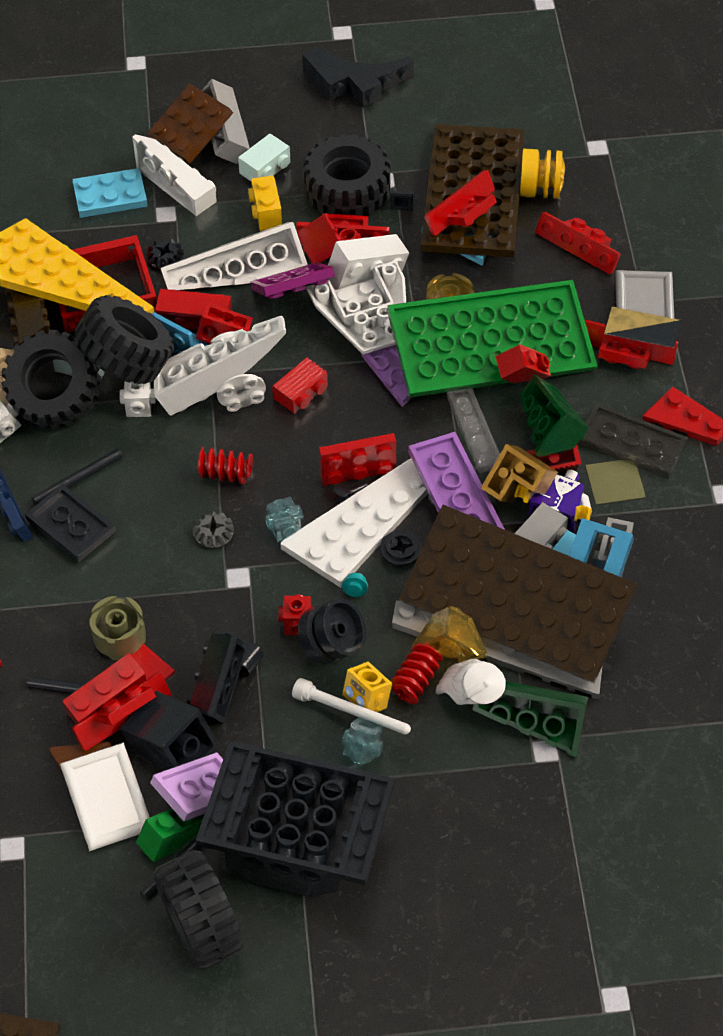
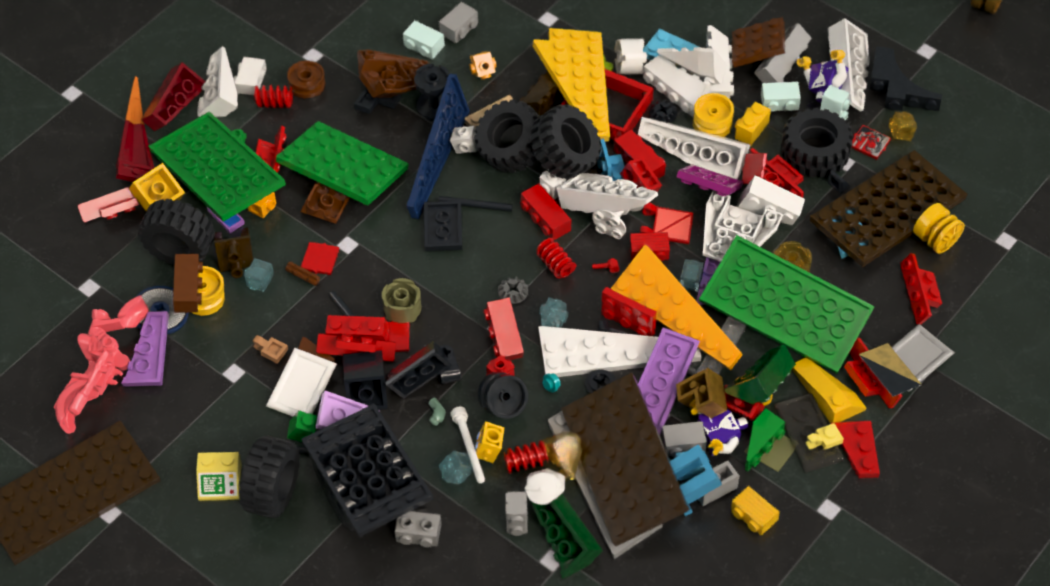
camera: 45 degrees right, 0 degrees up
red bracket [425,170,497,236] -> none
red slope [495,344,551,383] -> none
none -> slope [197,452,242,501]
none -> medium nougat plate [253,335,288,364]
none -> light grey brick [395,511,441,547]
none -> sand green arm [428,398,446,426]
none -> wedge [484,297,524,360]
none -> light grey brick [506,492,528,536]
none -> red brick [520,184,571,240]
none -> red hand [592,258,620,273]
none -> light orange wing [611,245,743,370]
none -> white brick [615,39,647,75]
none -> flag [639,203,693,244]
none -> white wedge [643,55,710,117]
none -> white wedge [657,47,727,85]
none -> clear light blue brick [680,259,704,292]
none -> yellow wheel [693,93,734,137]
none -> yellow brick [731,486,780,535]
none -> green slope [745,409,785,472]
none -> yellow wedge [792,358,866,424]
none -> torso [797,50,849,103]
none -> light yellow plate [806,423,844,450]
none -> light aqua brick [820,85,851,120]
none -> white wedge [828,18,870,112]
none -> piece [852,125,891,160]
none -> clear yellow brick [889,111,917,141]

